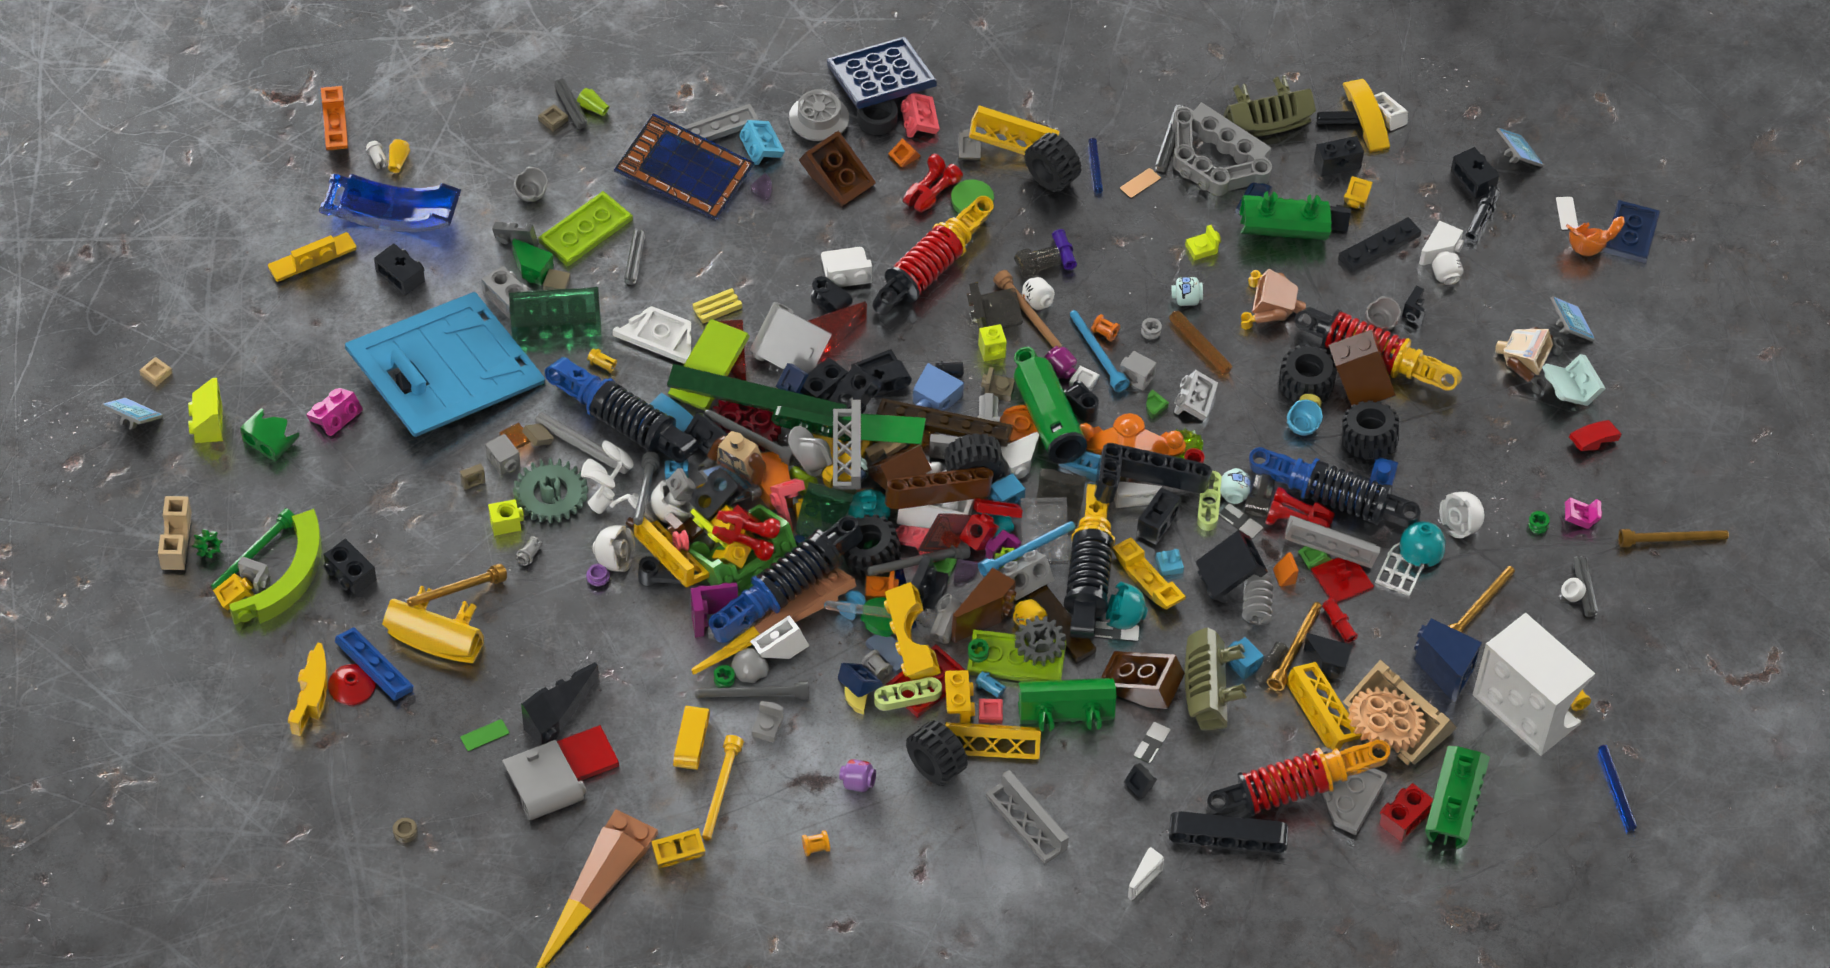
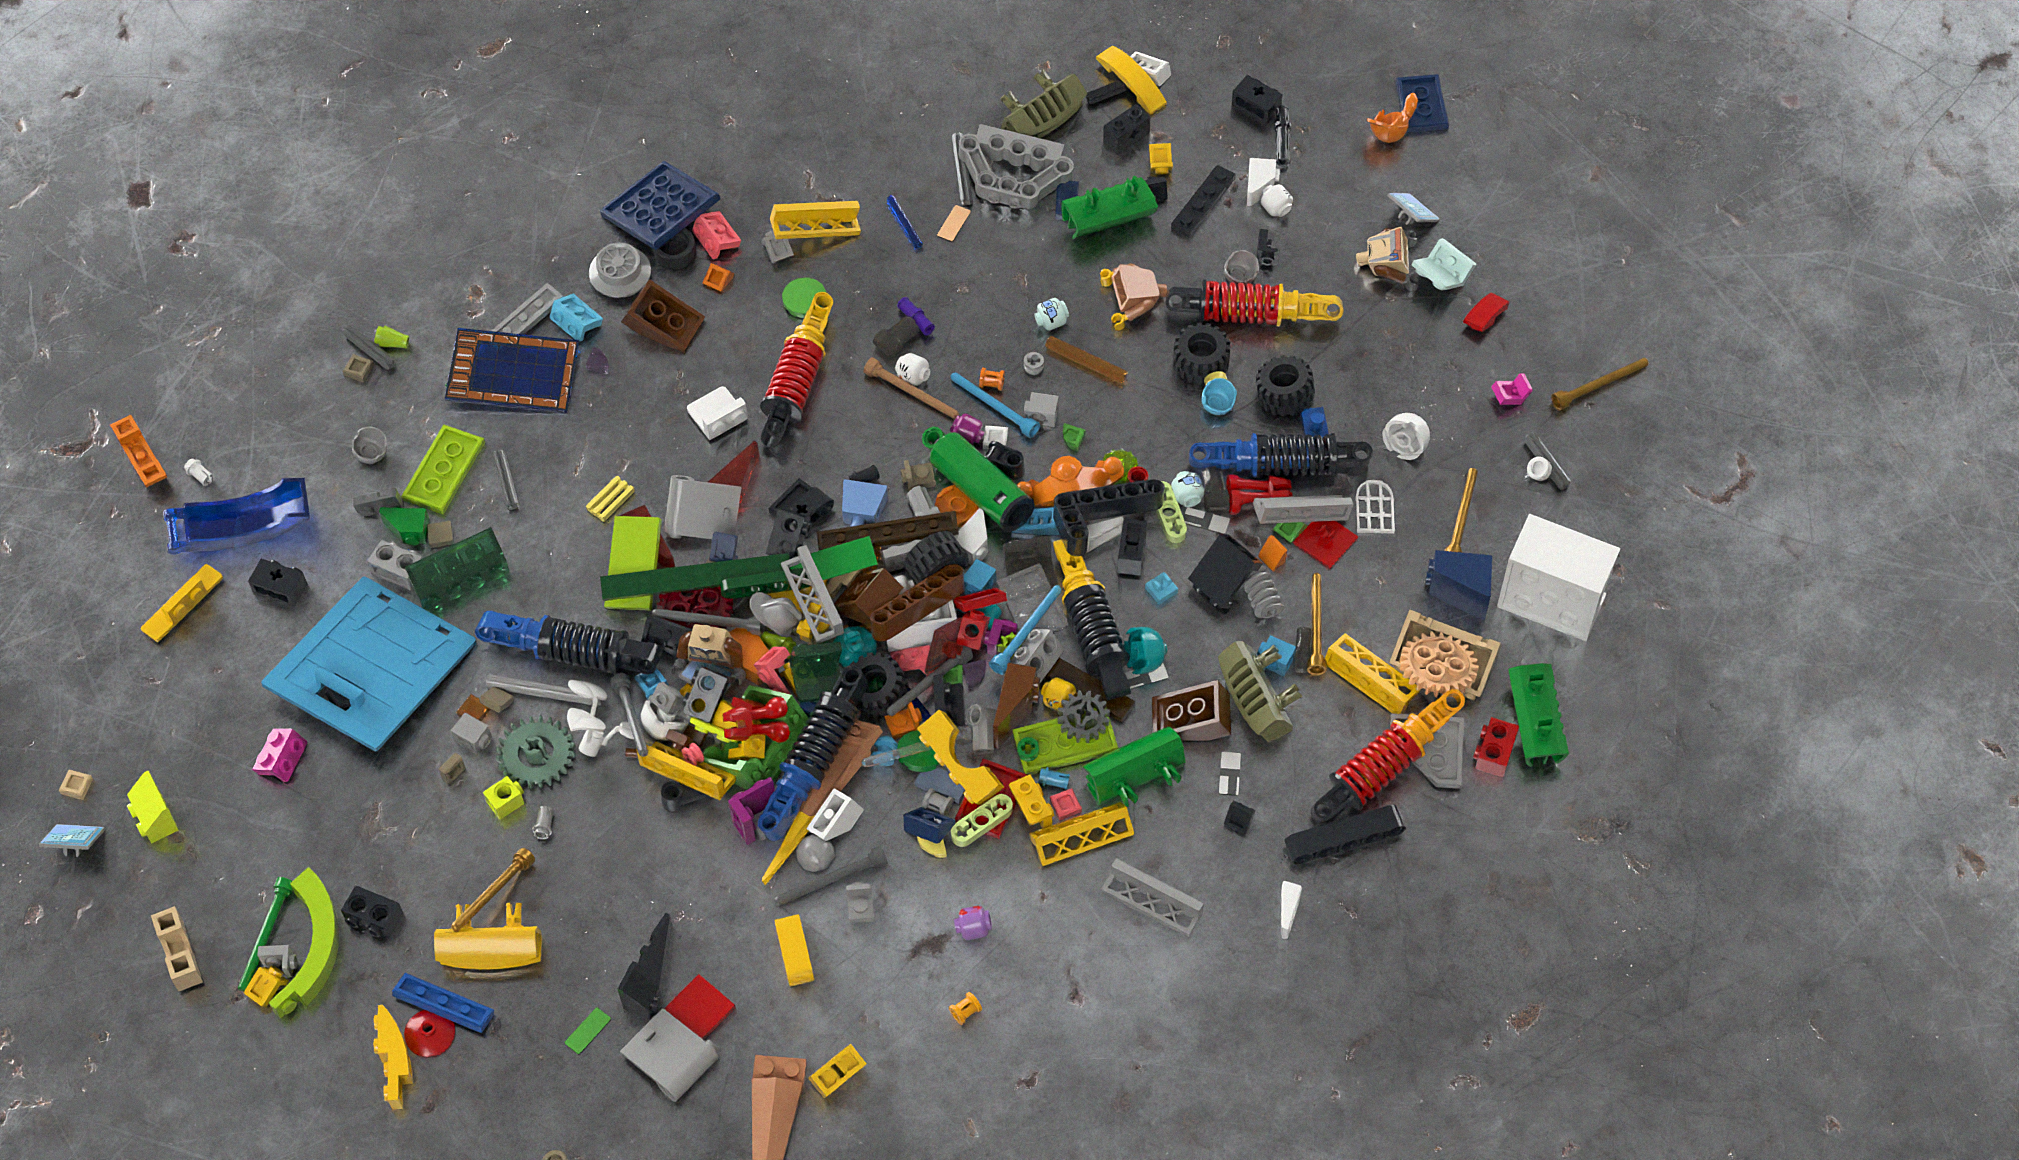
camera: 20 degrees left, 5 degrees up
green gear [192,529,223,558] -> none
green piece [240,408,299,462] -> none
yellow cone [388,139,410,173] -> none
medium lavender plate [586,564,610,586] -> none
yellow pin [587,348,617,373] -> none
white cylinder [592,525,635,572] -> none
white wing [613,306,691,364] -> none
dark azure slope [650,393,693,432] -> none
yellow piece [702,735,744,841] -> none
green bush [714,665,735,688] -> none
black brick [801,357,848,400] -> none
black piece [811,276,853,317] -> none
red piece [903,154,963,213] -> none
black tyre [906,720,968,786] -> none
clear smoke bracket [967,282,1023,329] -> none
neon yellow brick [978,324,1007,362] -> none
black tyre [1024,133,1082,192] -> none
yellow slope [1112,537,1186,609] -> none
light grey bracket [1174,370,1218,421] -> none
neon yellow bracket [1185,225,1221,261] -> none
black slope [1304,633,1353,680] -> none
red pin [1322,598,1358,644] -> none
reddish brown slope [1329,330,1396,406] -> none
teal cylinder [1399,521,1446,567] -> none
piece [1497,128,1544,167] -> none
green bush [1528,511,1550,534] -> none
white sticker [1556,197,1578,230] -> none
clear blue bar [1598,745,1637,830] -> none

